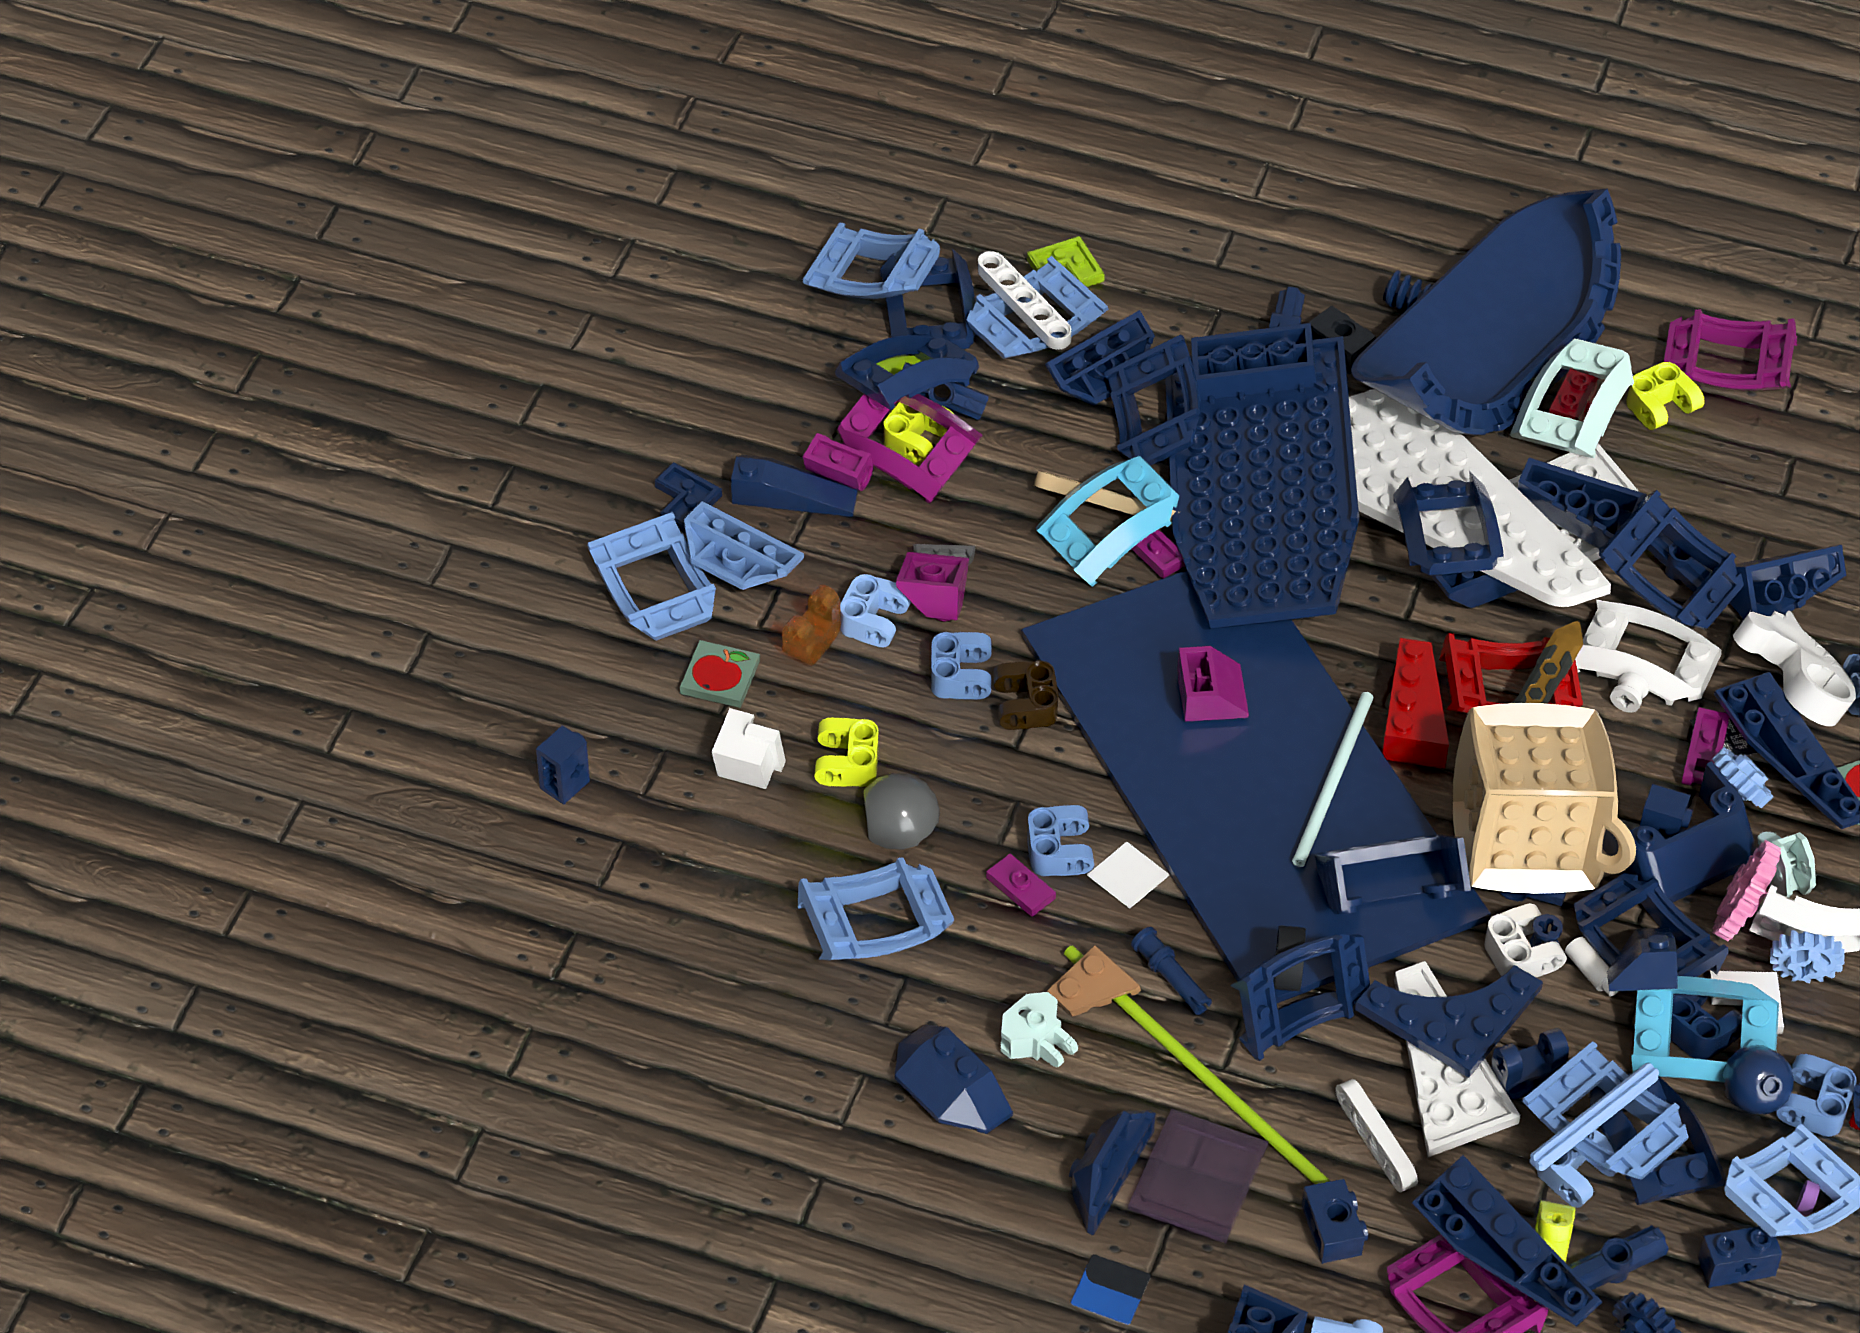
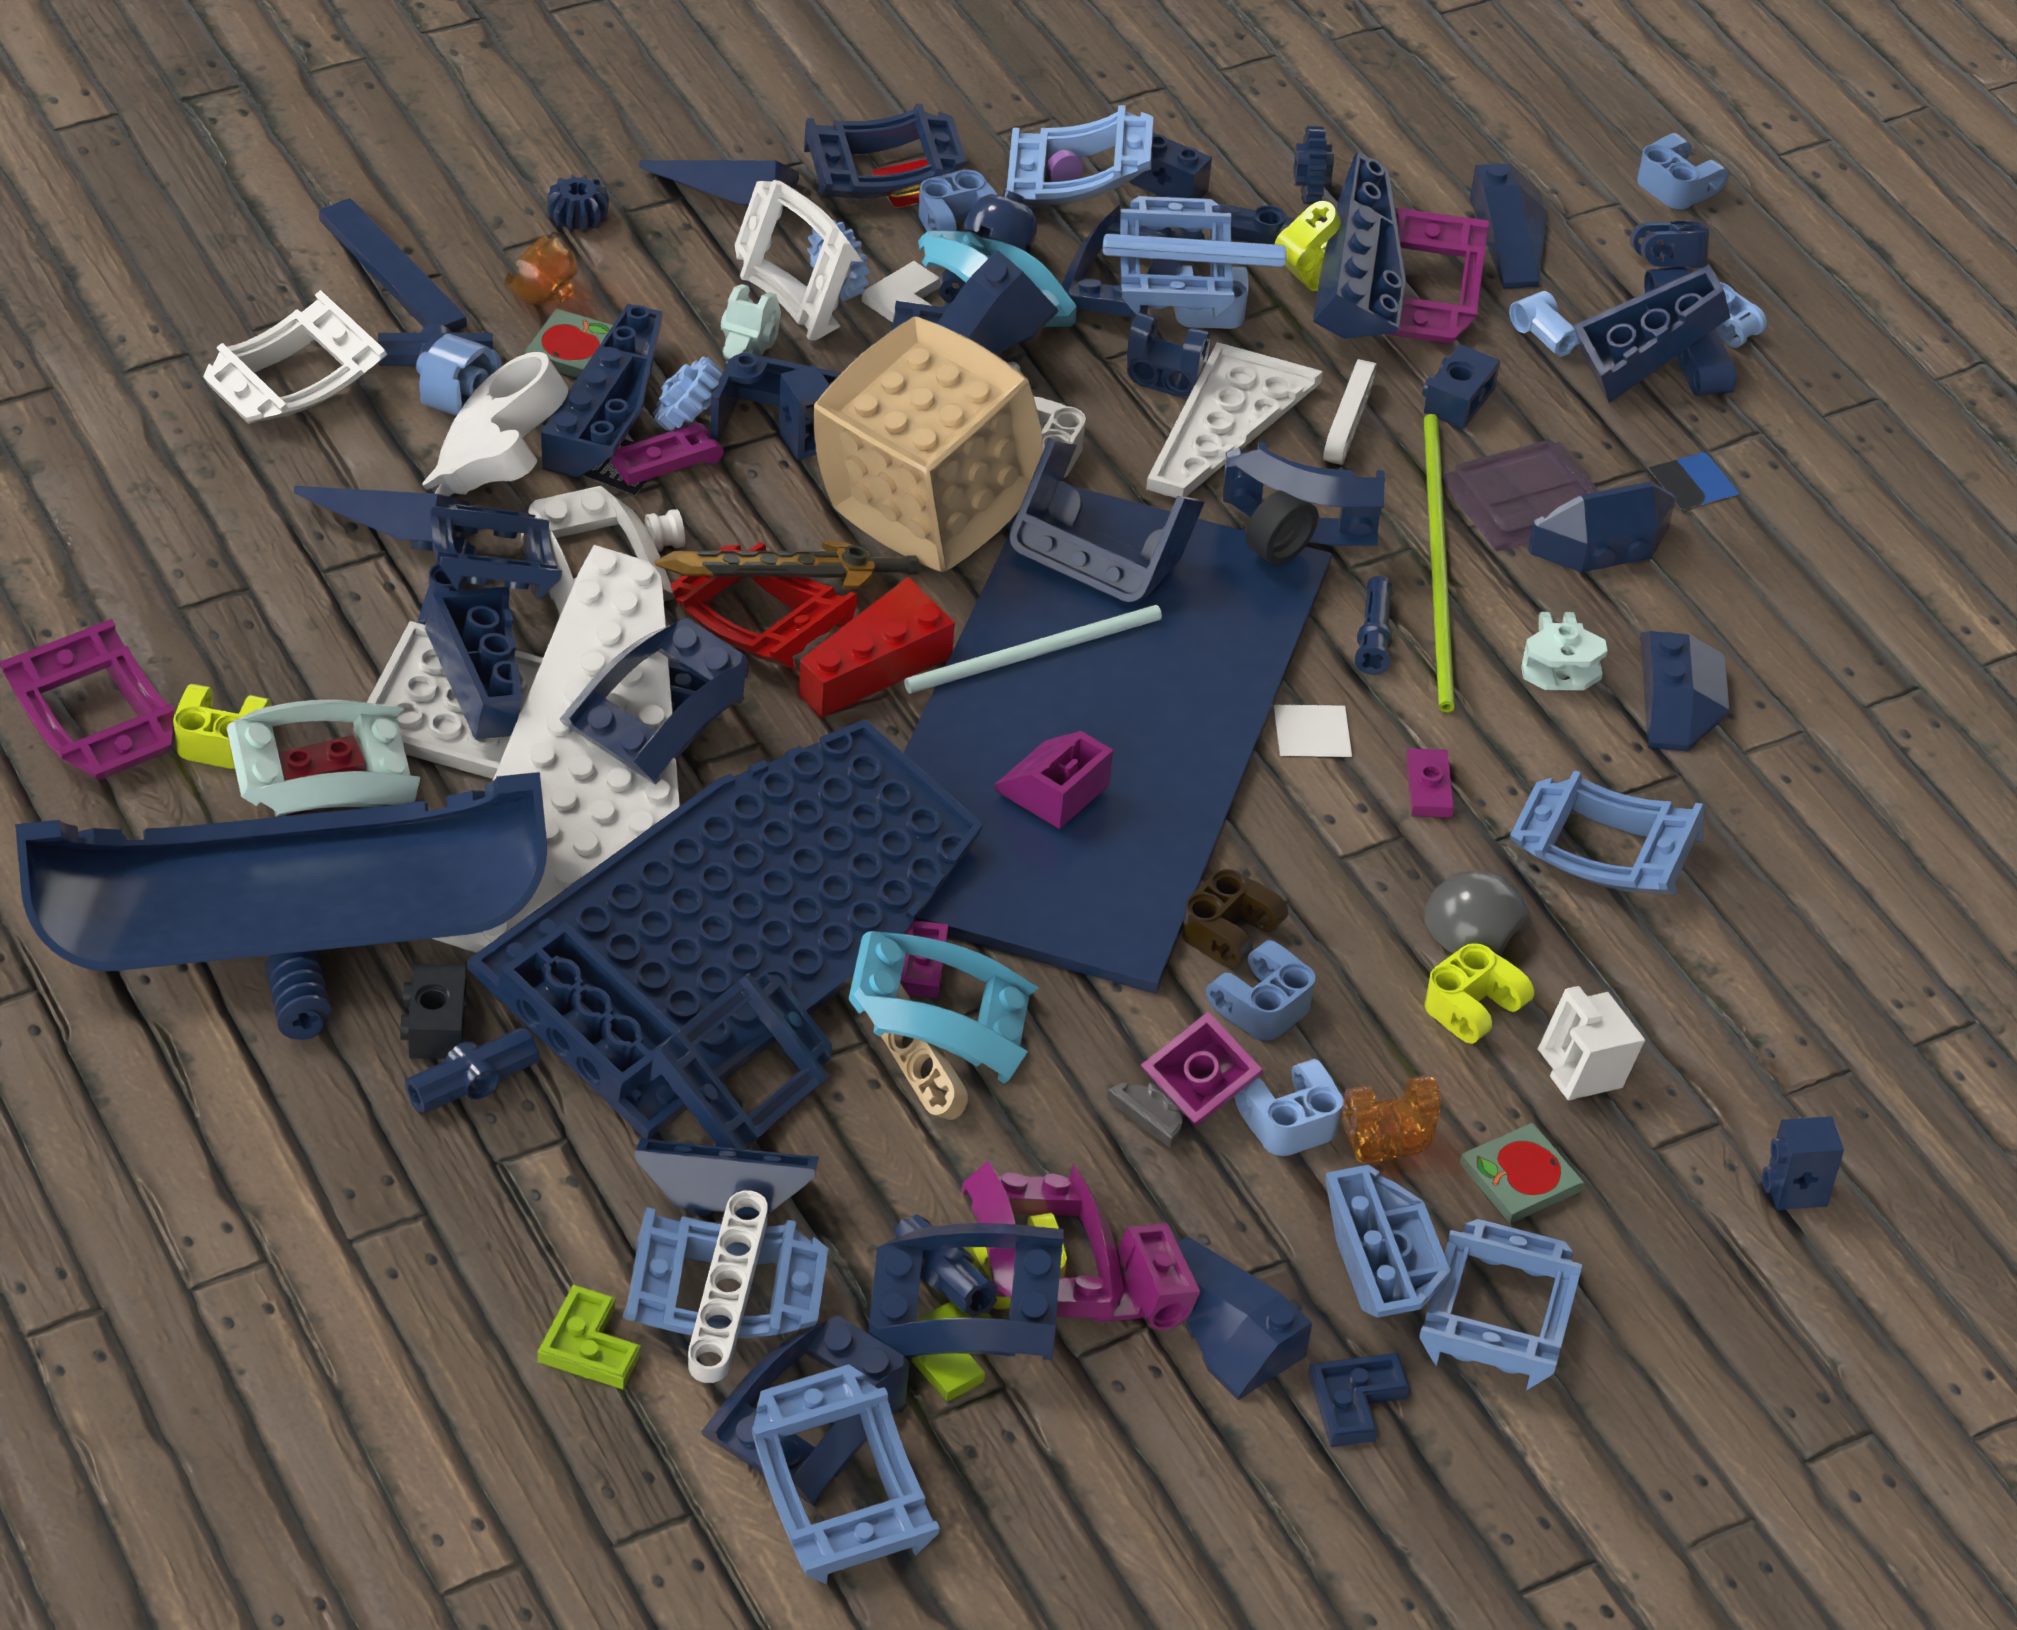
camera: 140 degrees left, 5 degrees down
medium blue piece [1027,805,1094,876] -> none
medium nougat wing [1047,946,1141,1017] -> none
dark blue plate [1355,965,1543,1078] -> none
bright pink gear [1712,840,1781,942] -> none

